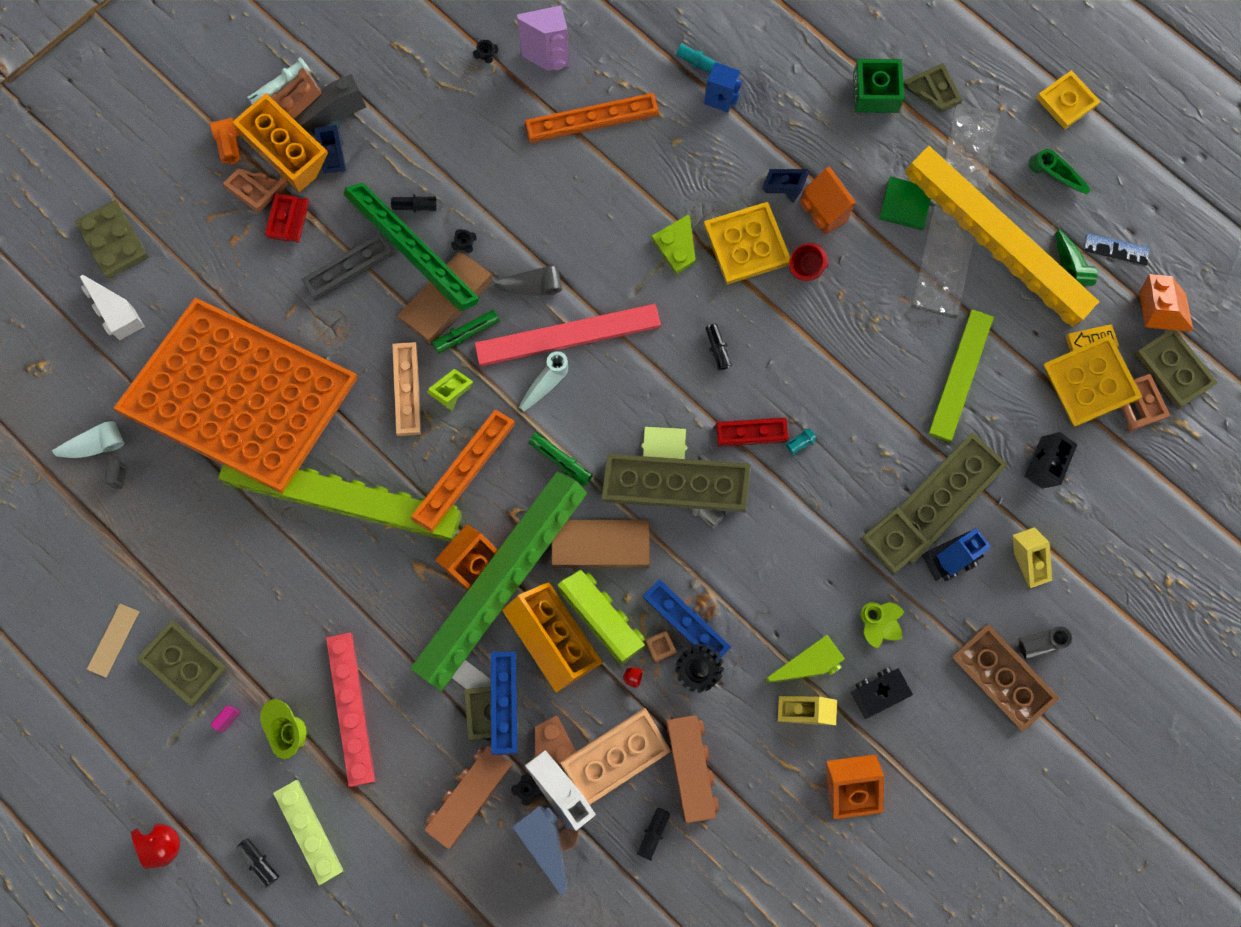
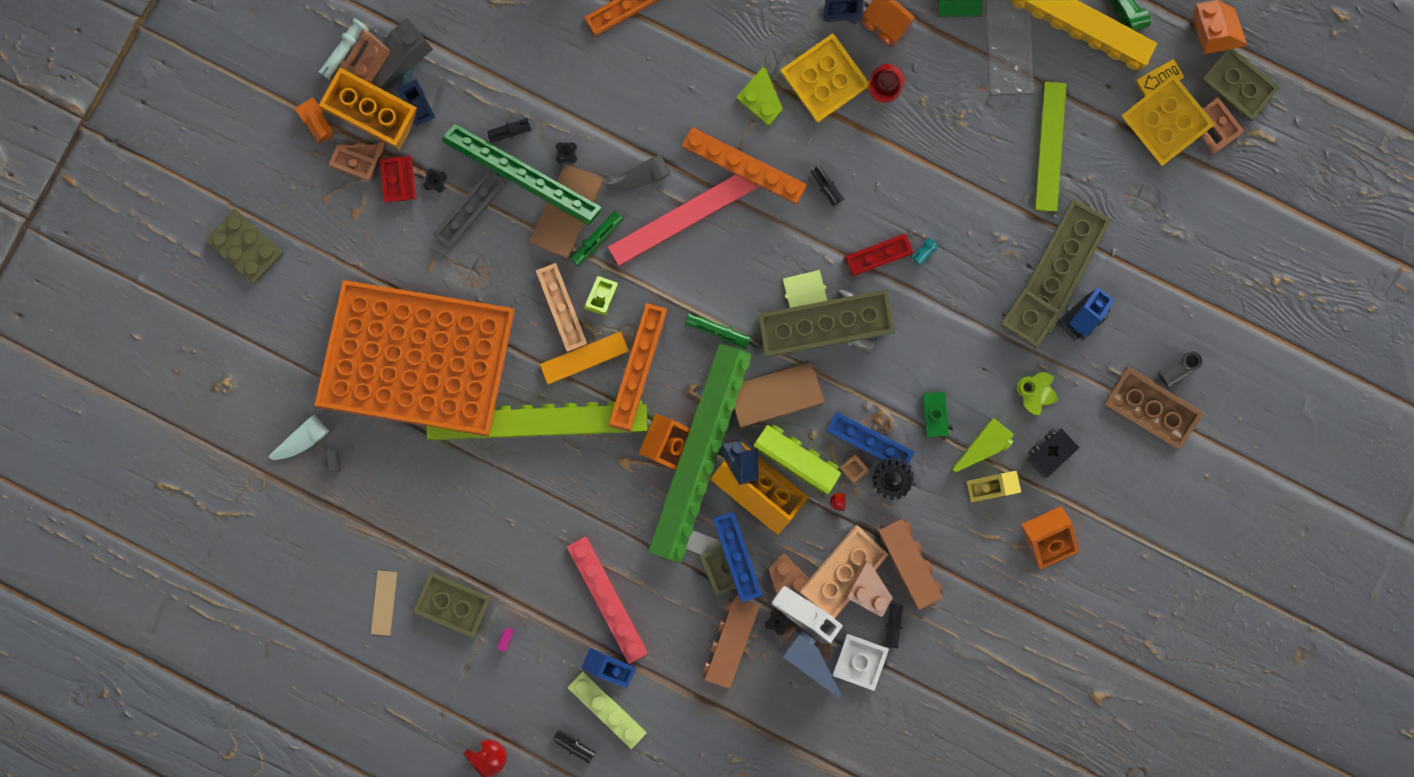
camera: 15 degrees left, 10 degrees up
white slope [80,275,145,340] -> none
lime piece [260,699,307,759] -> none
light aqua piece [519,351,568,412] -> none
light yellow slope [1013,527,1052,588] -> none
black brick [1025,432,1078,489] -> none
none -> black plate [423,169,447,193]
none -> light orange tile [540,331,629,385]
none -> blue slope [581,648,636,688]
none -> orange plate [682,127,807,205]
none -> dark blue slope [719,441,758,485]
none -> white plate [832,634,889,691]
none -> nougat wing [844,559,893,617]
none -> green plate [922,392,949,438]

